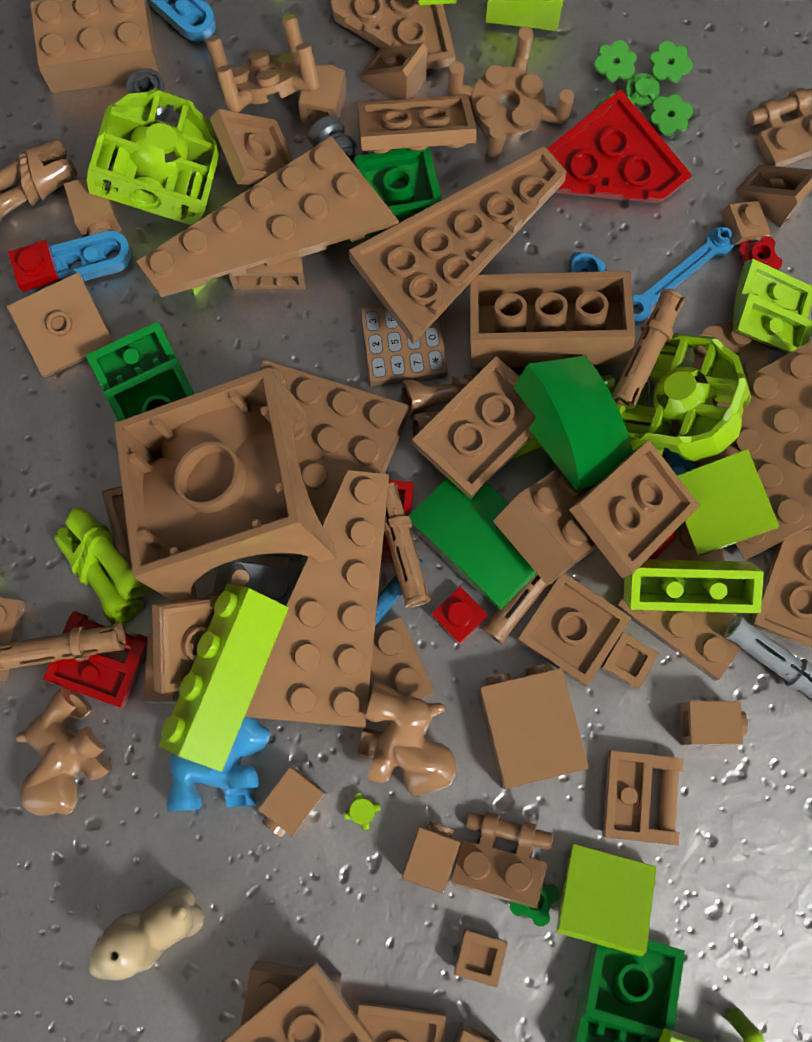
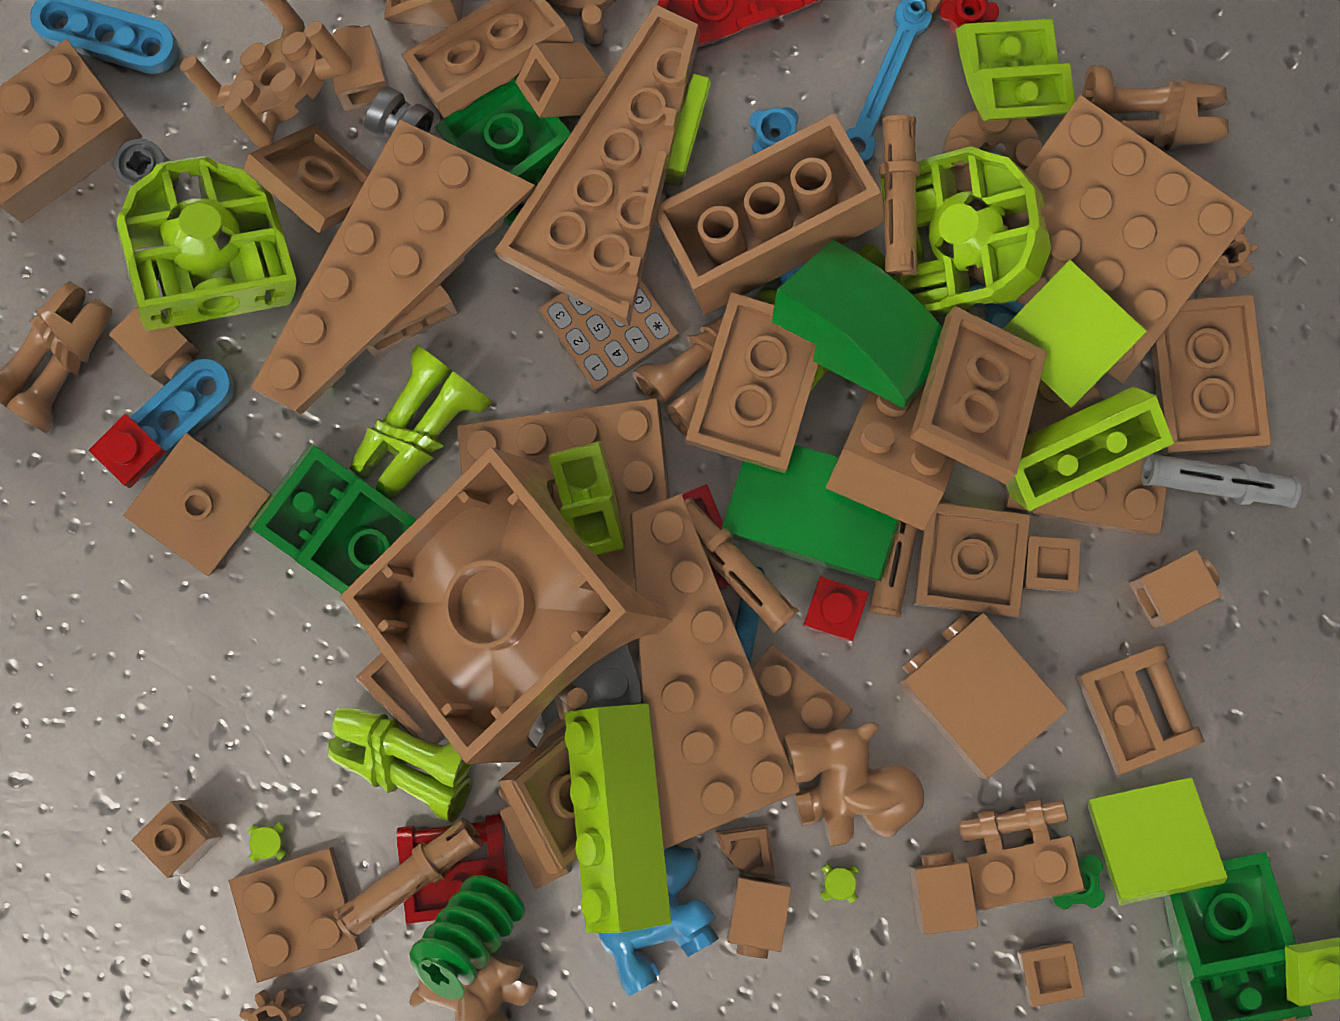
camera: 20 degrees left, 5 degrees up
none -> lime piece [349,344,494,499]
none -> green piece [409,875,526,1000]
none -> medium nougat brick [515,42,607,118]
none -> lime slope [548,440,625,555]
none -> lime tile [664,73,711,187]
none -> medium nougat tile [716,824,775,879]

